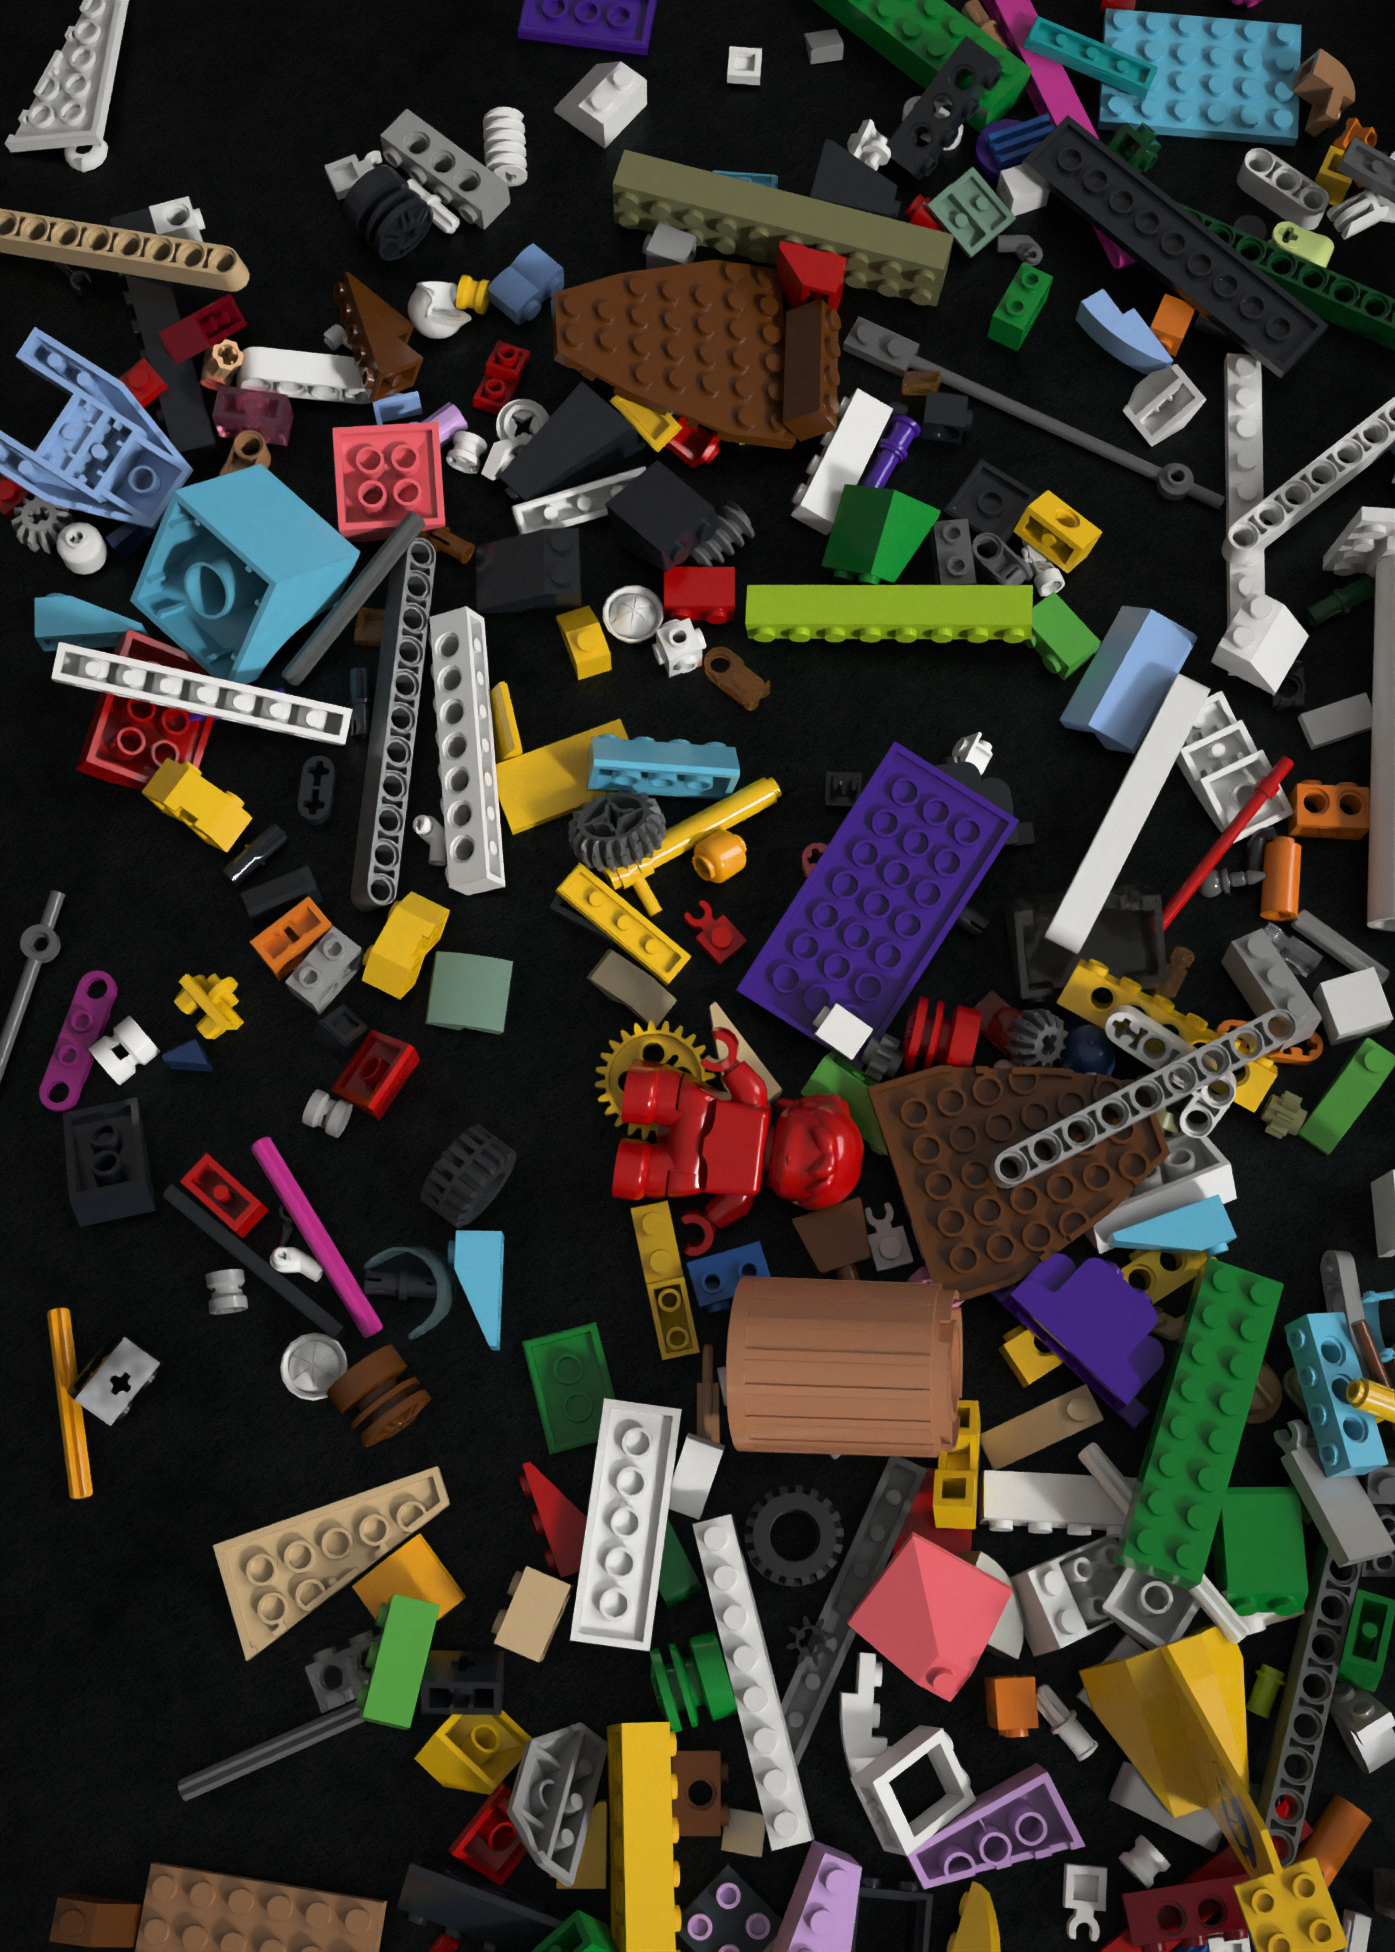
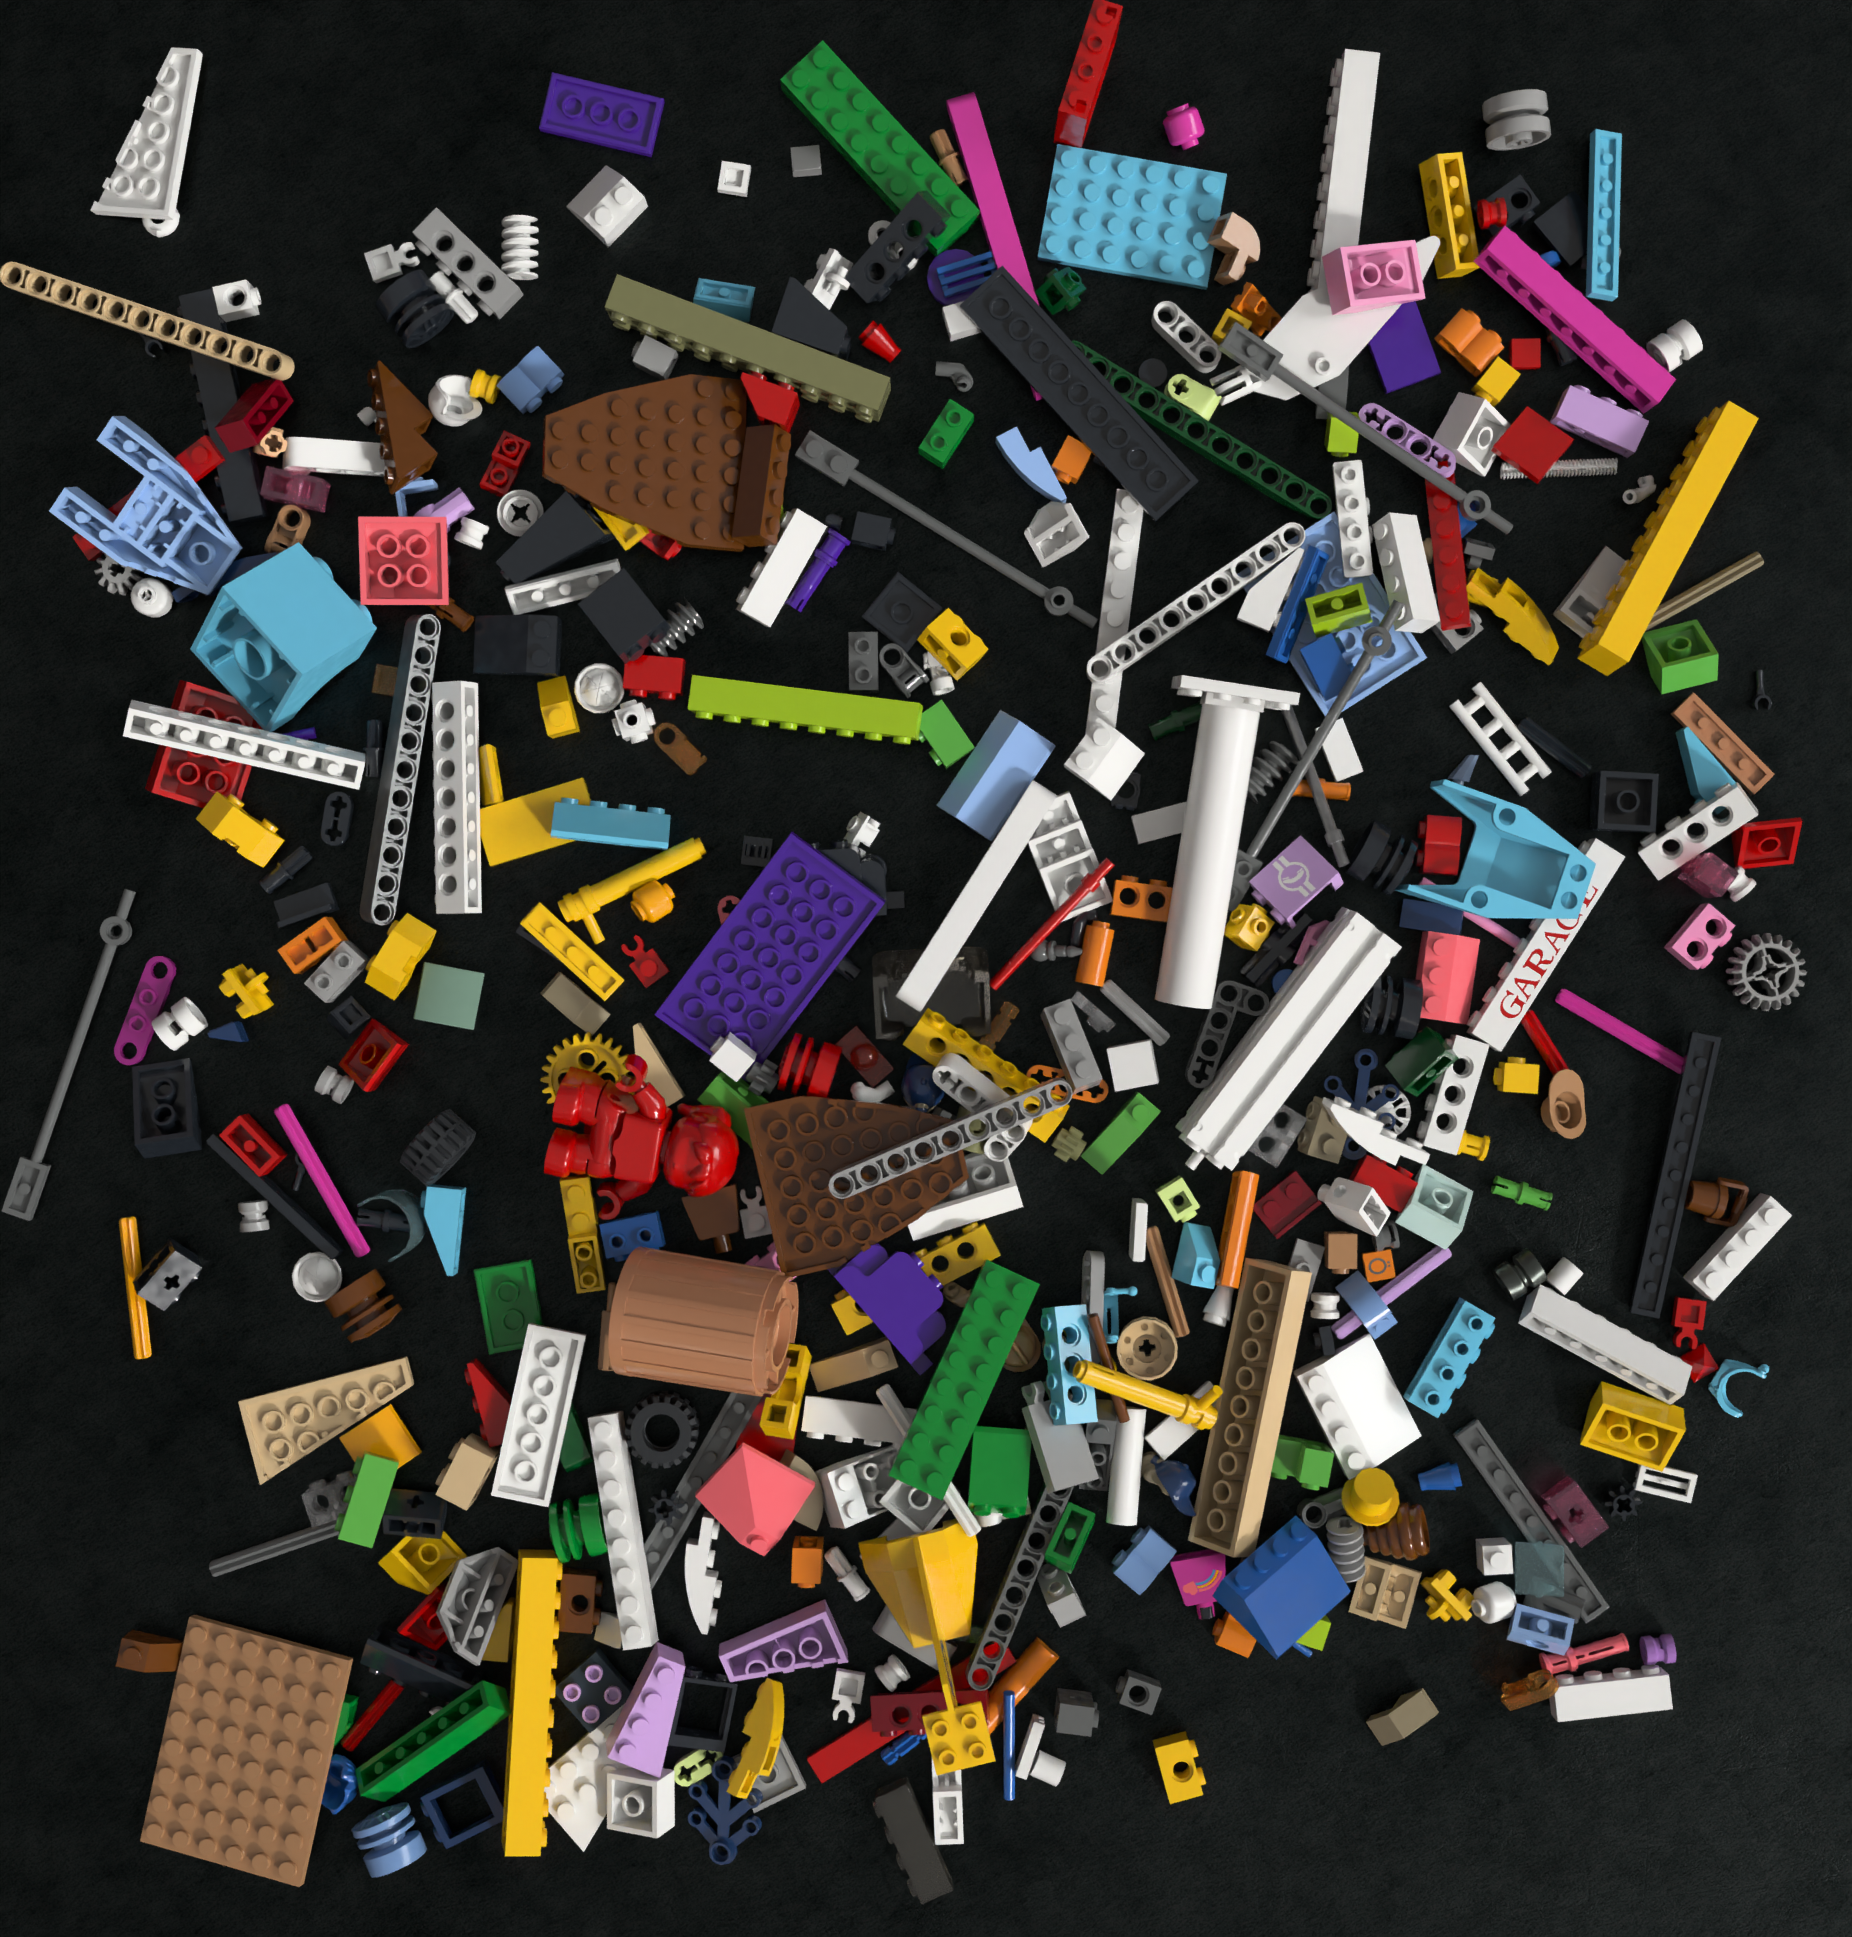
camera: 10 degrees right, 15 degrees up
medium azure slope [35,593,150,651] -> none
white arm [270,1247,324,1282] -> none
dark grey axle [282,511,426,687] -> none
white arm [413,815,447,866] -> none
white plate [481,438,520,481] -> none
dark grey gear [568,789,666,873] -> none
white tile [669,1433,725,1520] -> none
green slope [821,484,940,585] -> none
white window [850,1725,976,1856] -> none
clear orange tile [902,371,941,395] -> none
sand green slope [926,167,1016,259] -> none
dark grey gear [1004,1008,1069,1068] -> none
teal tile [1023,16,1158,100] -> none
medium azure slope [1105,1194,1237,1258] -> none
lime pin [1245,1663,1286,1719] -> none

